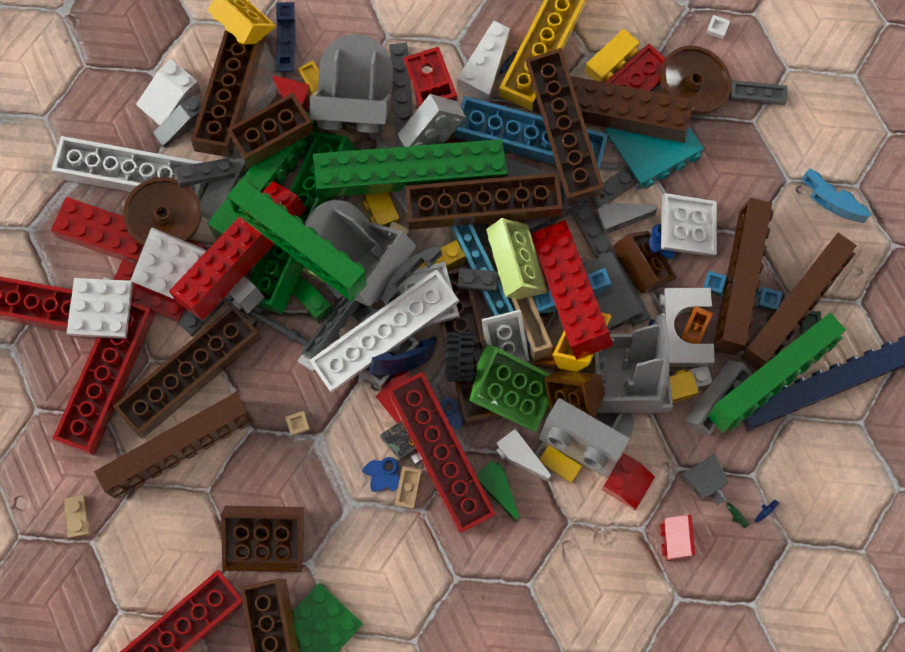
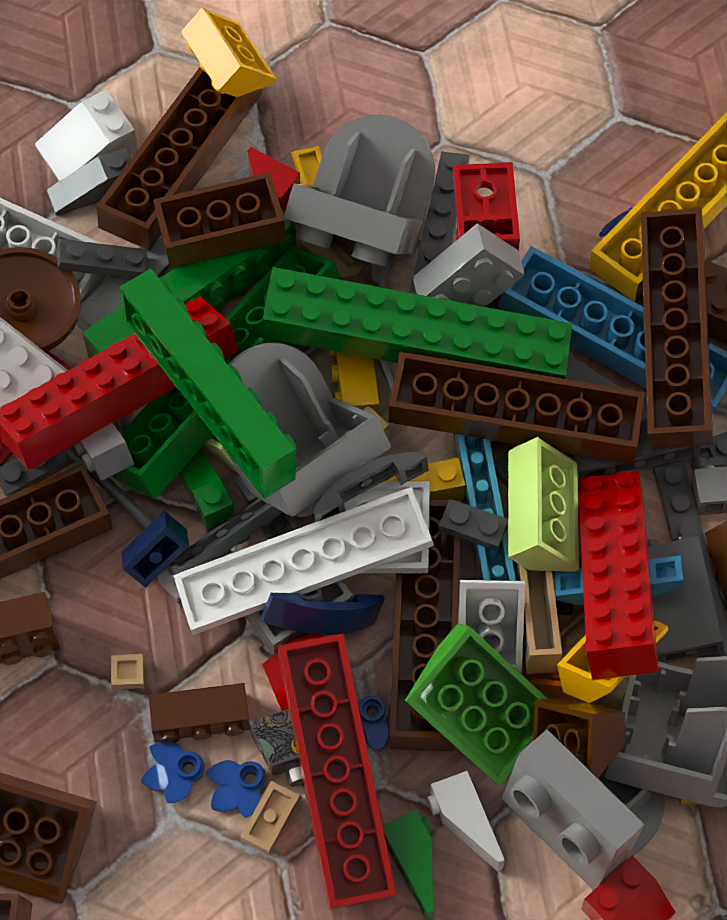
camera: 15 degrees right, 10 degrees down
dark blue slope [276,2,296,73] -> none
black tyre [445,332,474,382] -> none
white wedge [457,21,510,102] -> none
yellow tile [539,445,582,483] -> none
none -> dark blue brick [121,510,189,588]
none -> blue plate [141,742,205,803]
none -> reddish brown brick [148,683,250,744]

